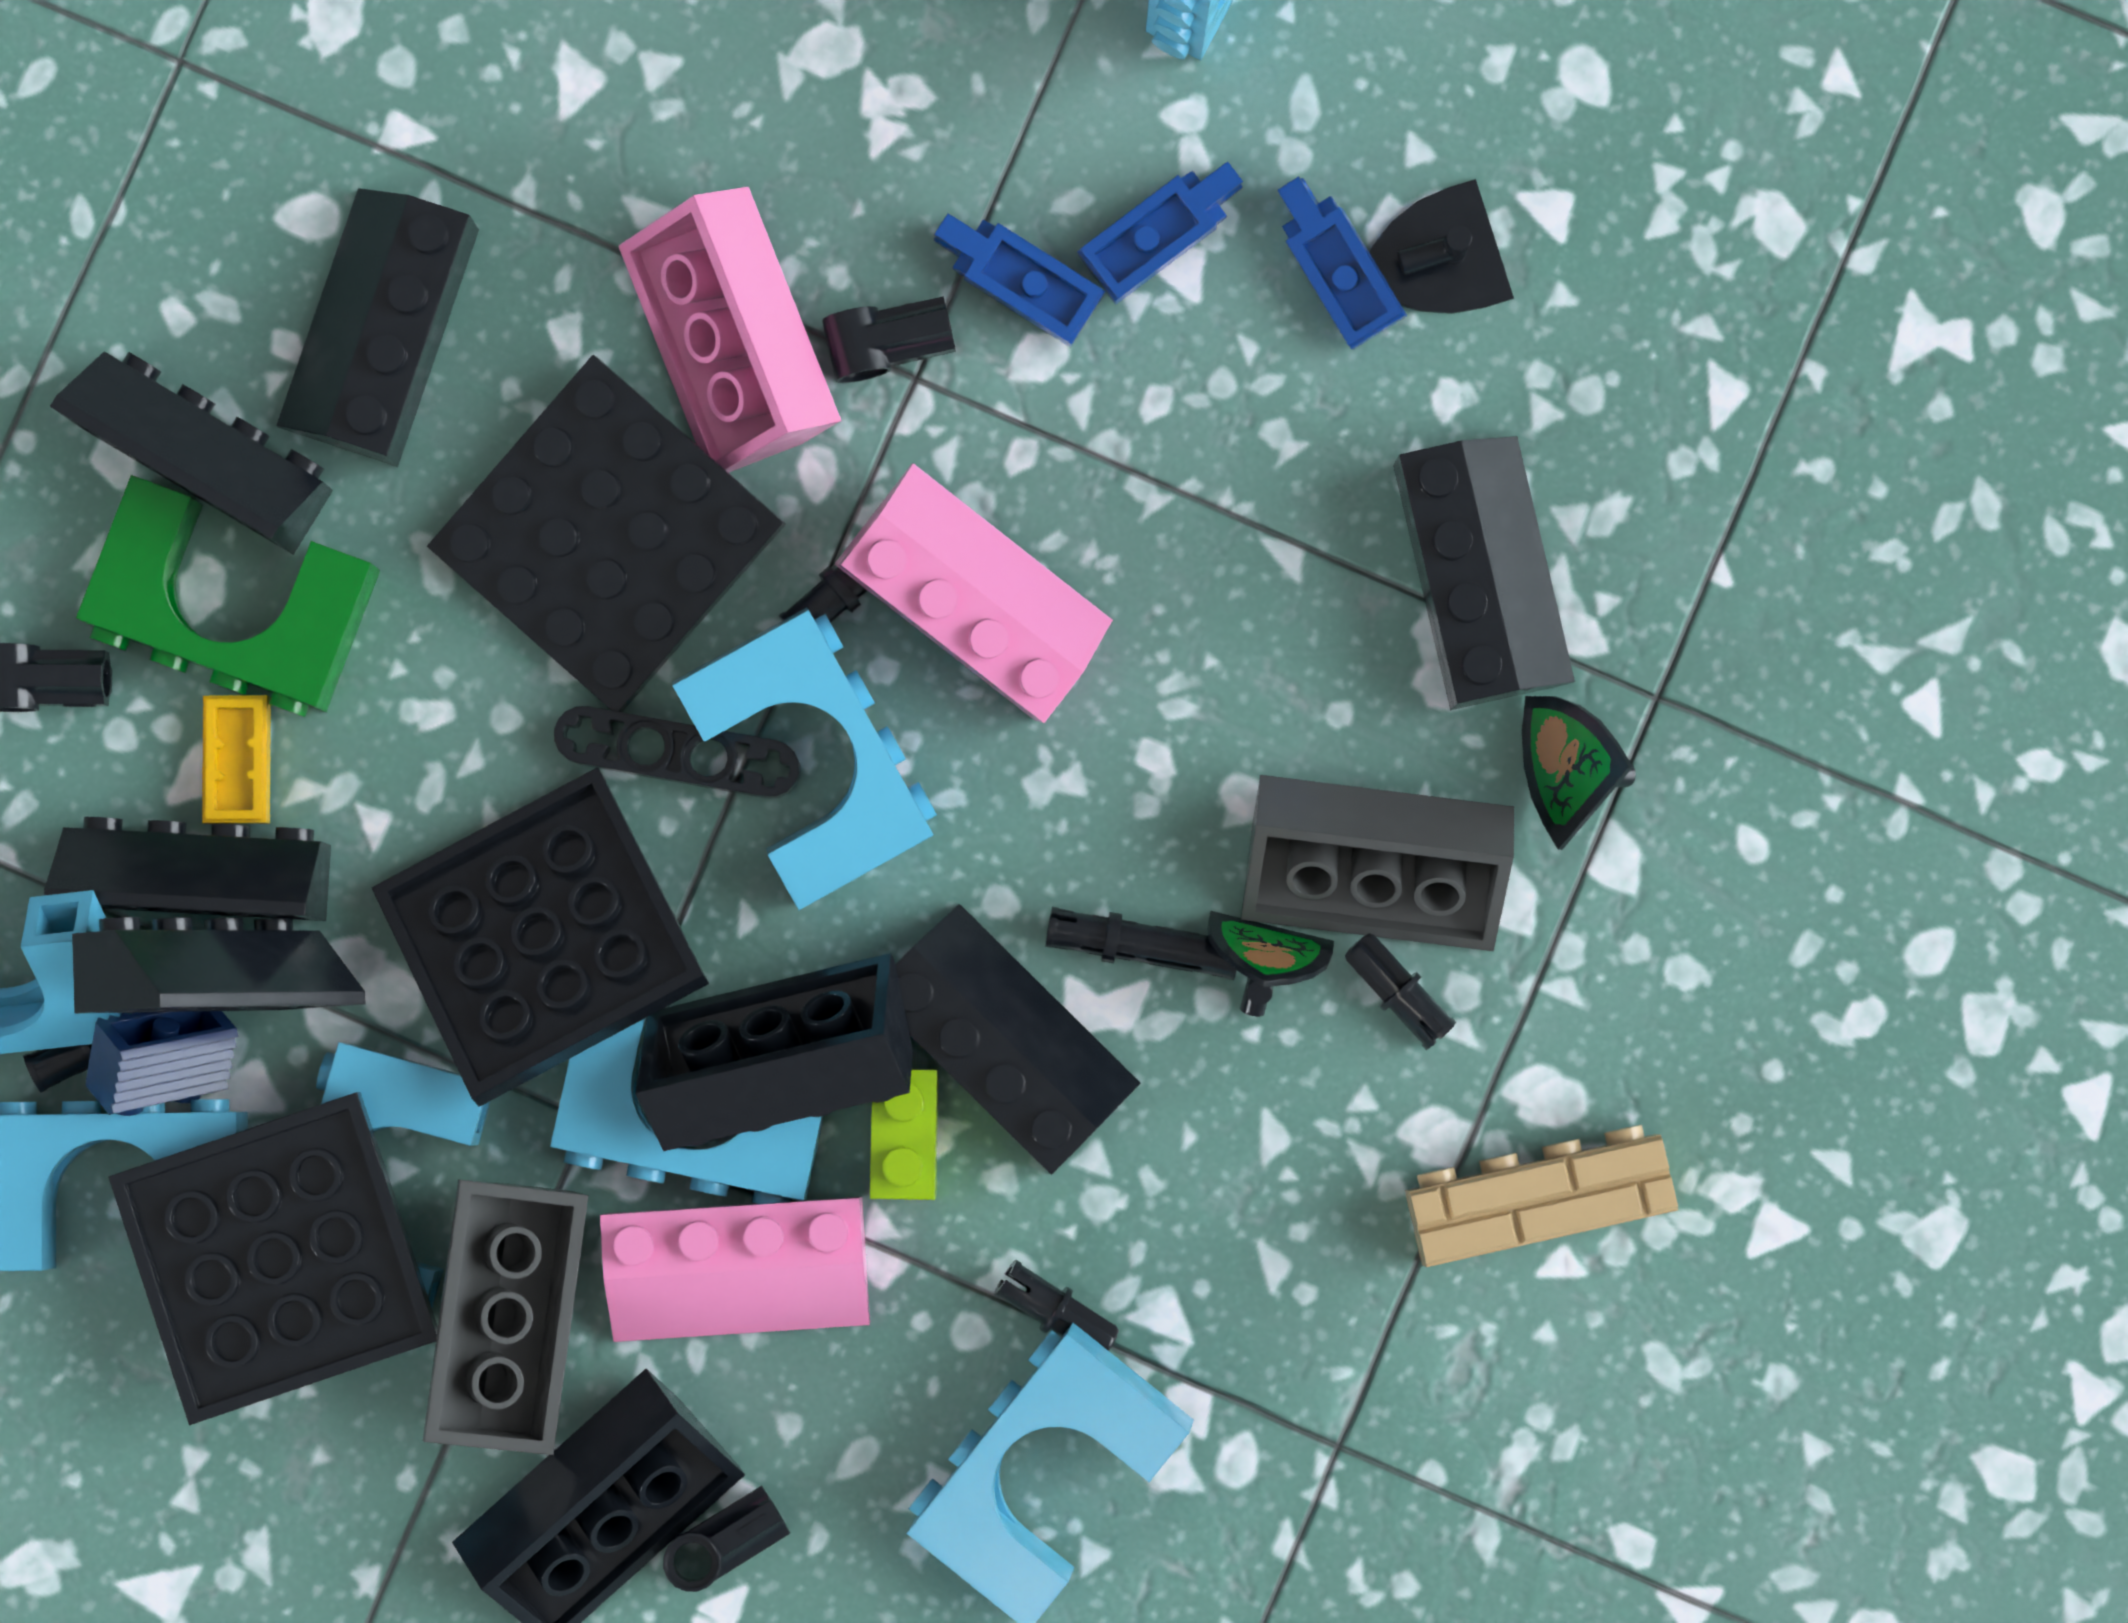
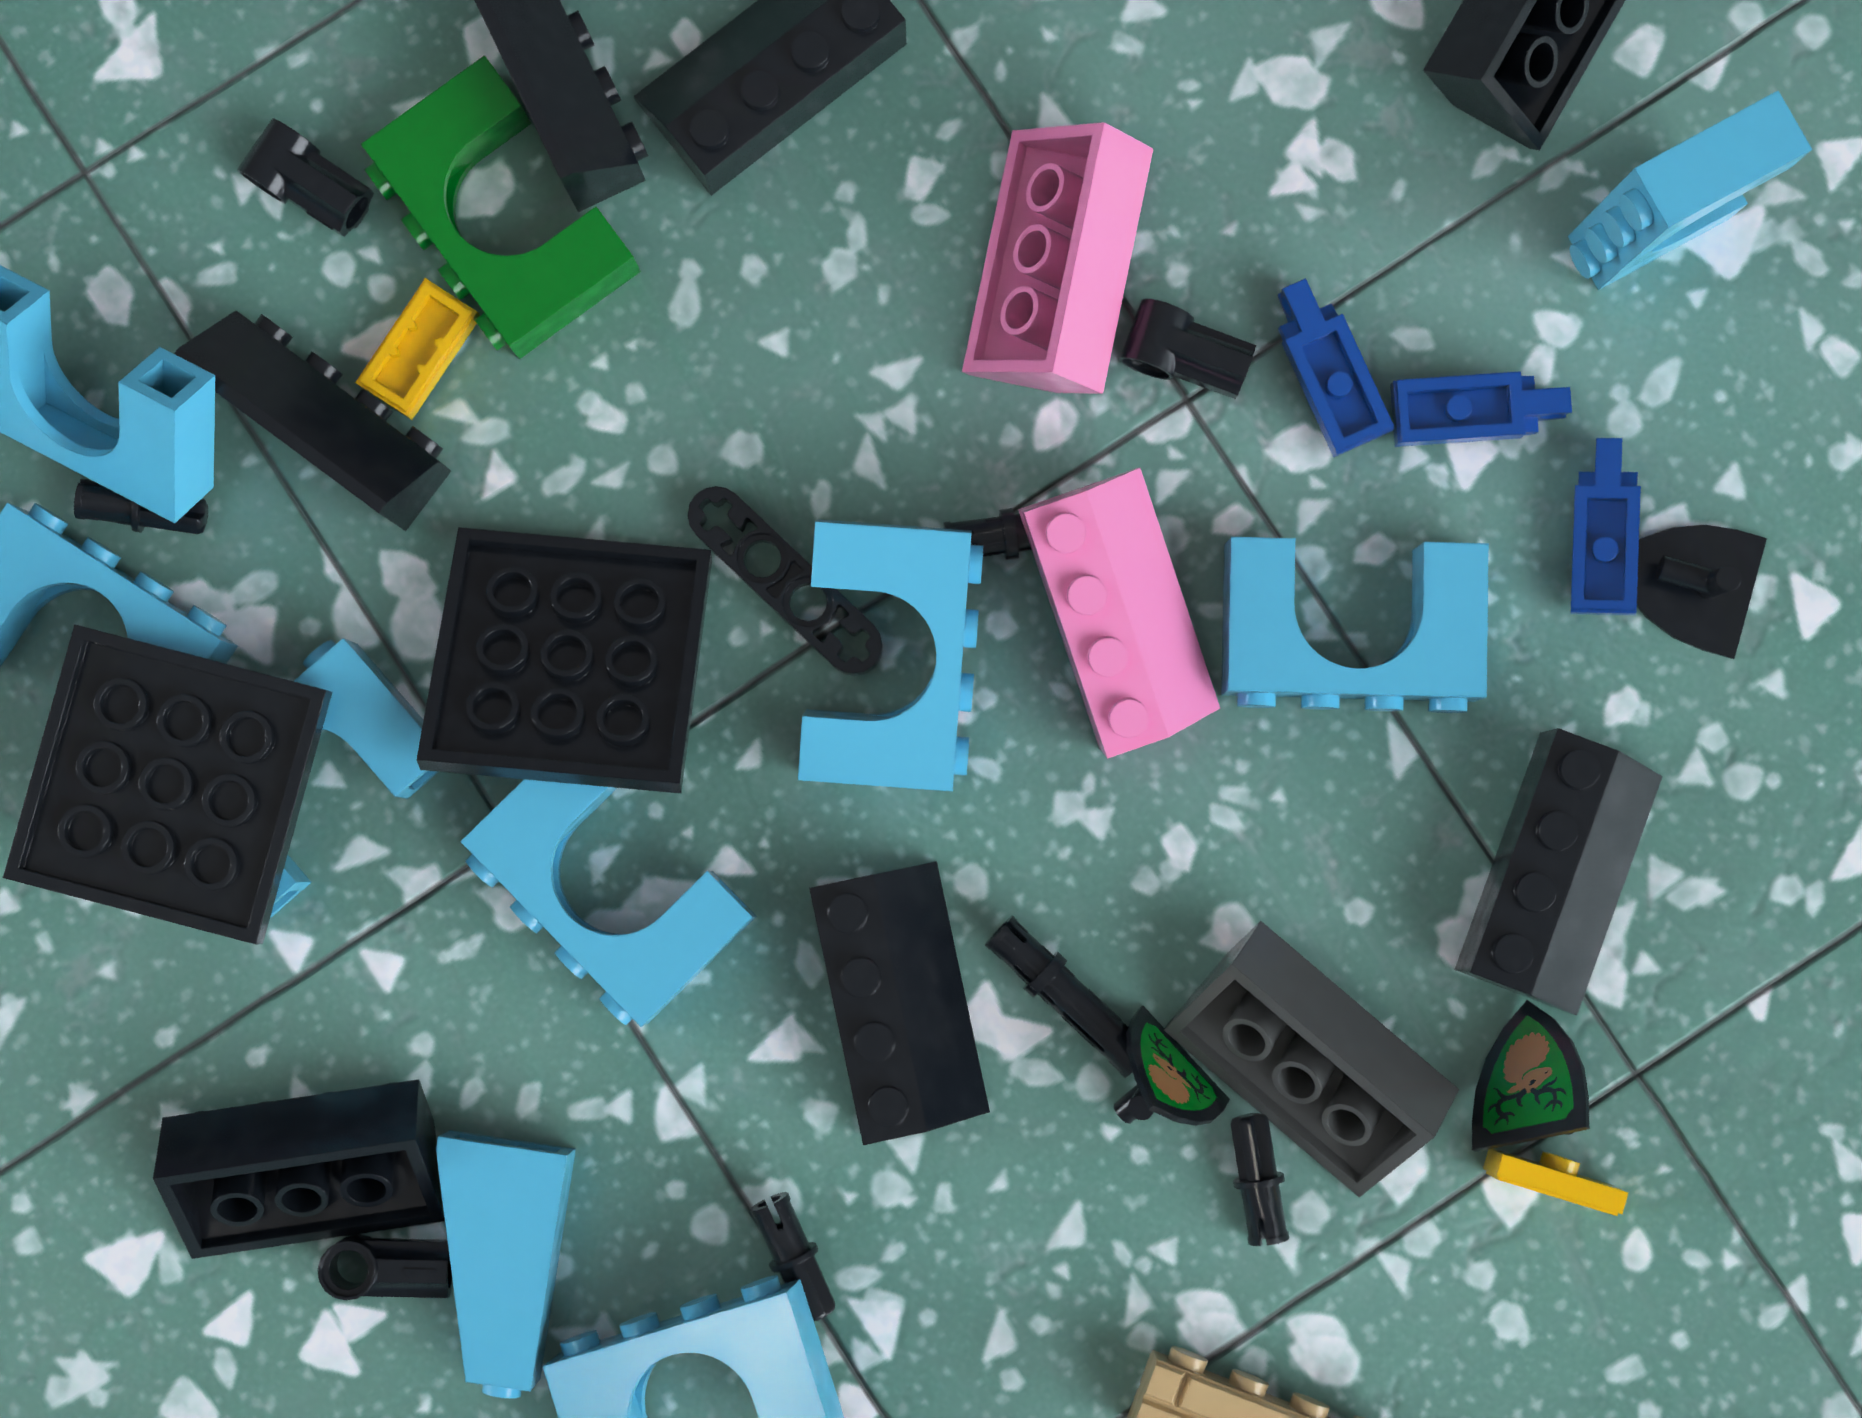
camera: 40 degrees right, 0 degrees up
black slope [72,917,366,1014] -> none
brick [85,1011,239,1116] -> none
dark grey slope [422,1179,589,1455] -> none
black plate [427,355,786,712] -> none
bright pink slope [600,1196,870,1342] -> none
black slope [635,953,913,1151] -> none
lime brick [870,1070,939,1200] -> none
none -> medium azure slope [436,1130,576,1398]
none -> medium azure arch [1221,537,1489,713]
none -> yellow plate [1483,1149,1629,1216]

